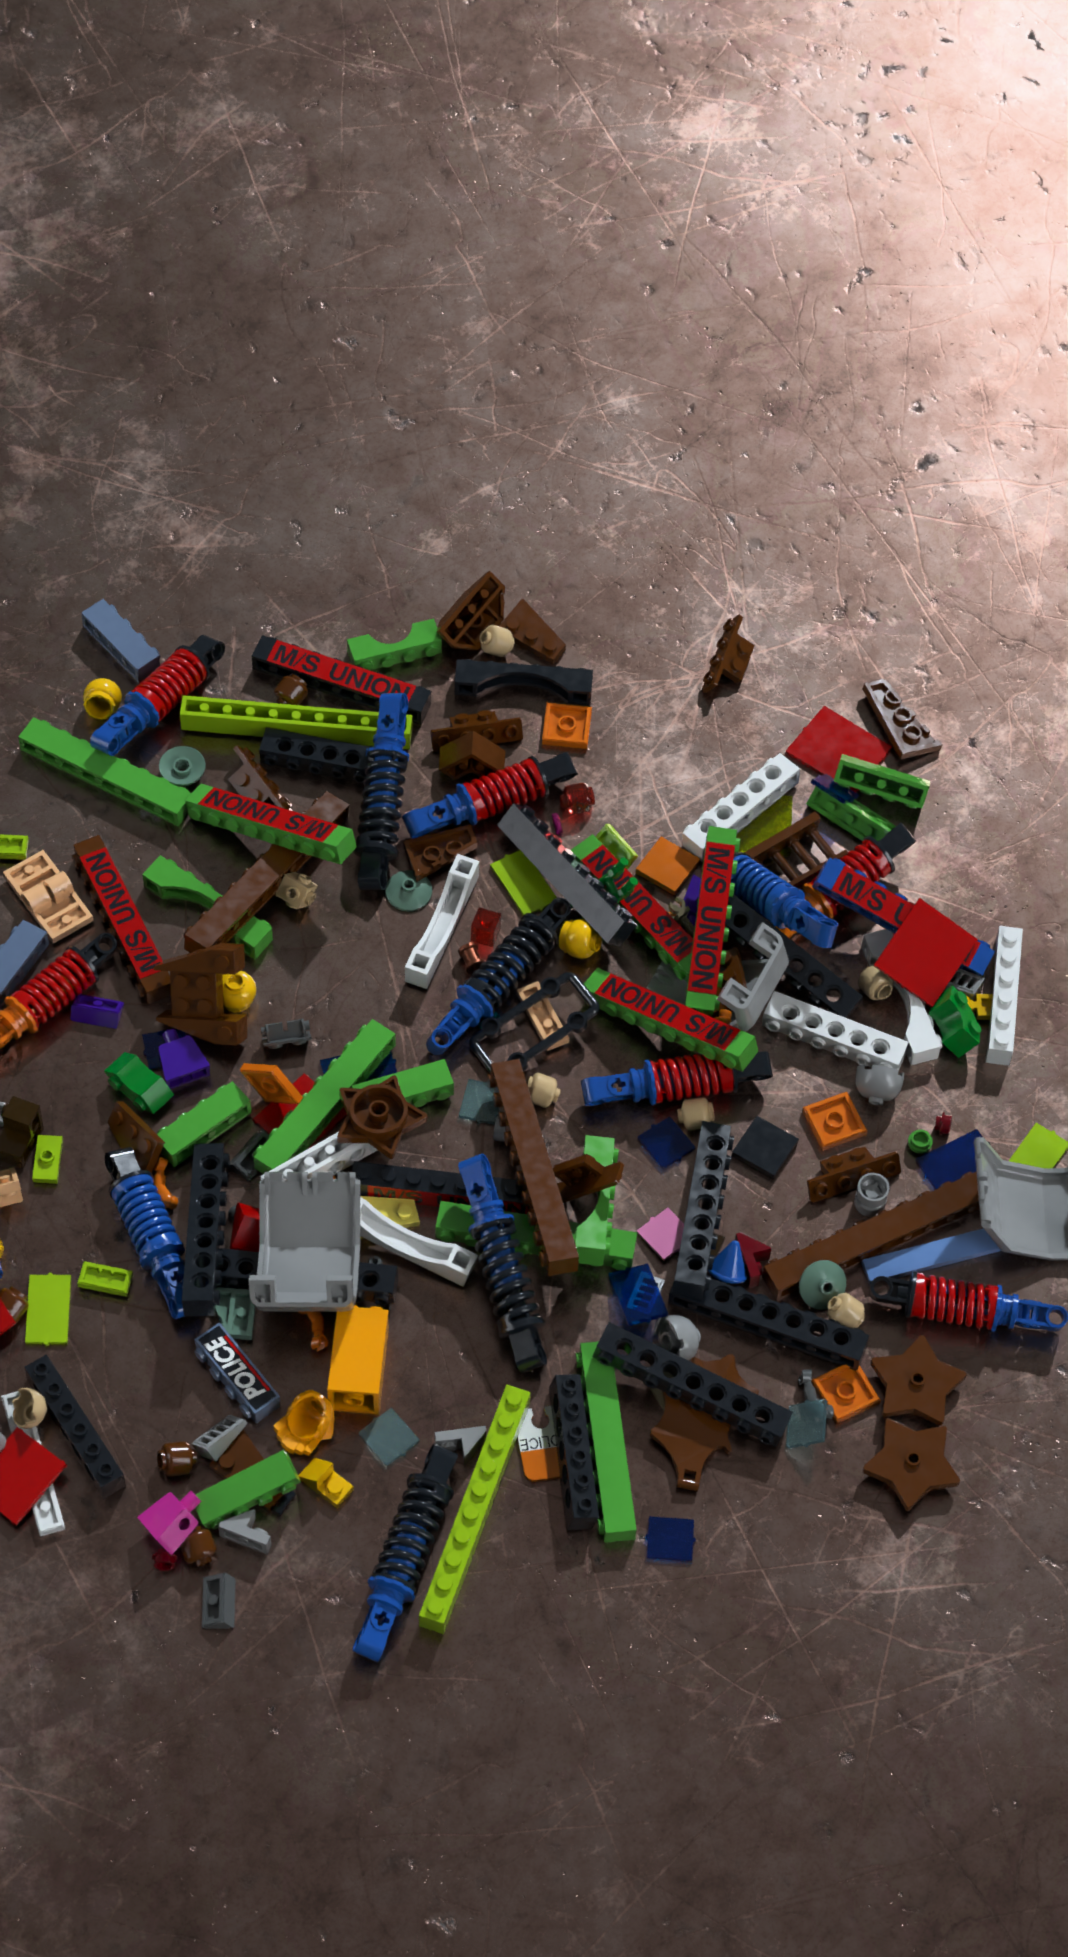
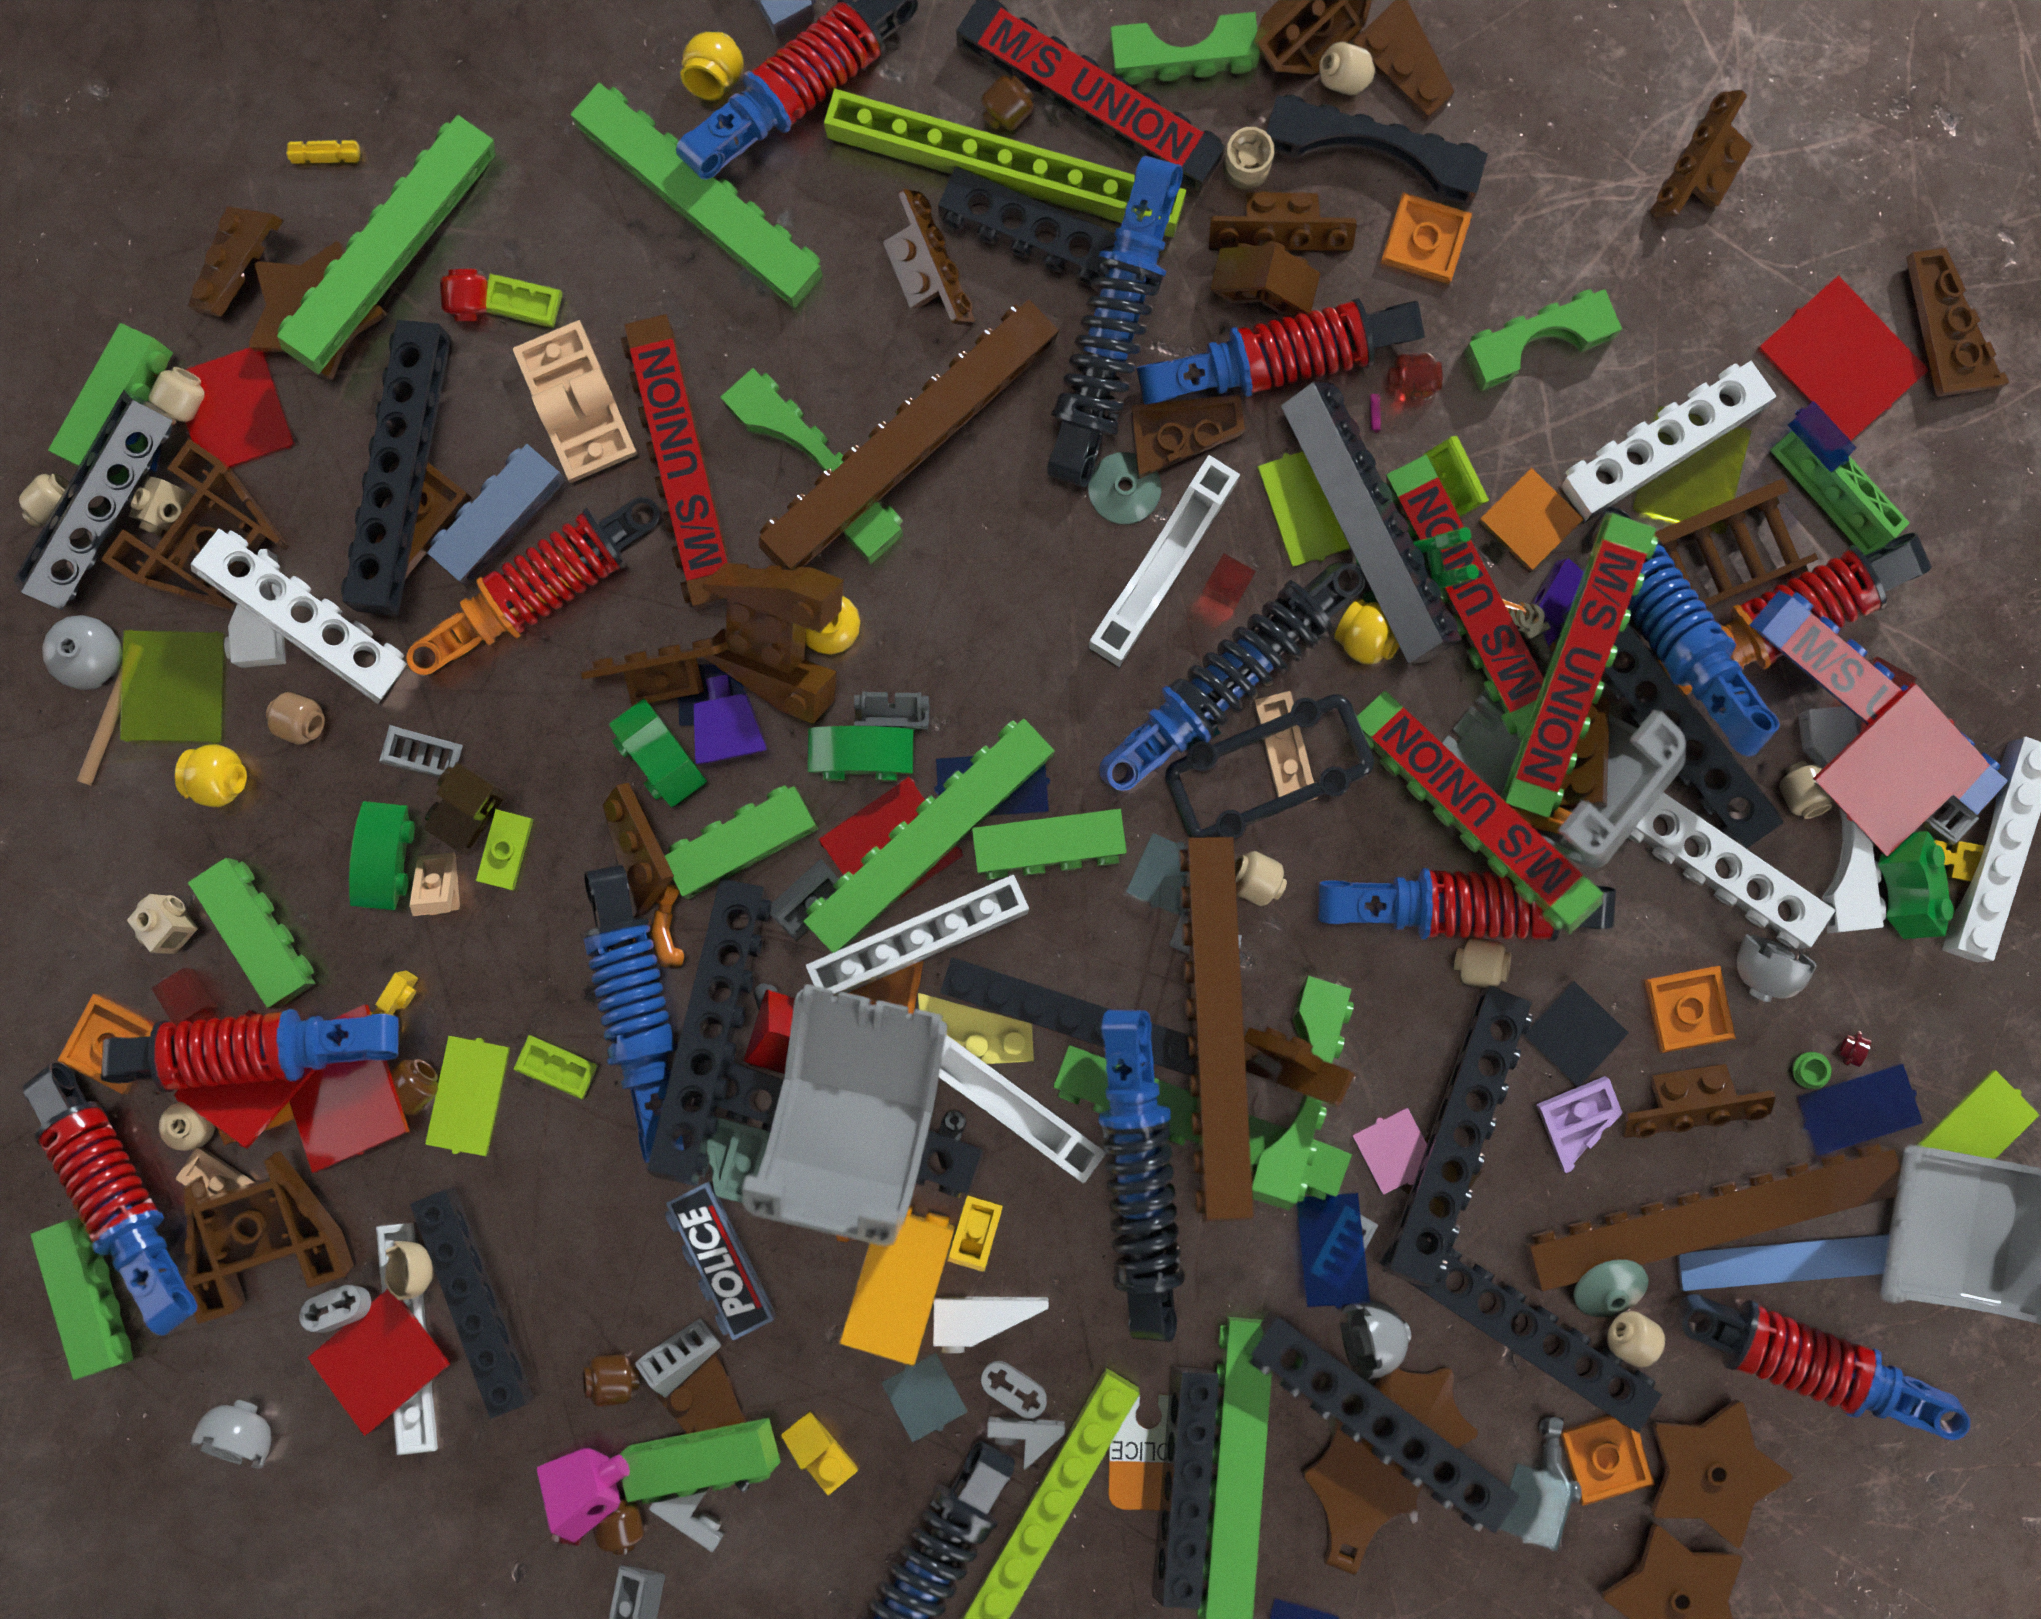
camera: 15 degrees right, 25 degrees up
dark purple slope [70,994,124,1029] -> none
sand green dish [159,746,206,786] -> none
brick [185,784,357,865] -> none
orange tile [239,1063,303,1104] -> none
light orange hair [273,1390,334,1456] -> none
tan brick [276,872,318,909] -> none
reddish brown plate [337,1075,427,1159] -> none
copper bush [458,942,485,974] -> none
clear blue piece [637,1116,695,1170] -> none
blue hat [707,1240,748,1284] -> none
dark red slope [735,1232,772,1288] -> none
bright green brick [834,754,930,809] -> none
light grey wheel [854,1173,890,1217] -> none
none -> reddish brown bracket [580,637,729,706]
none -> green brick [808,726,913,782]
none -> white slope [934,1296,1048,1353]
none -> yellow slope [948,1195,1003,1272]
none -> light grey beam [981,1361,1047,1418]
none -> tan wheel [1223,127,1274,189]
none -> bright green arch [1463,289,1622,392]
none -> lavender wing [1536,1076,1622,1173]

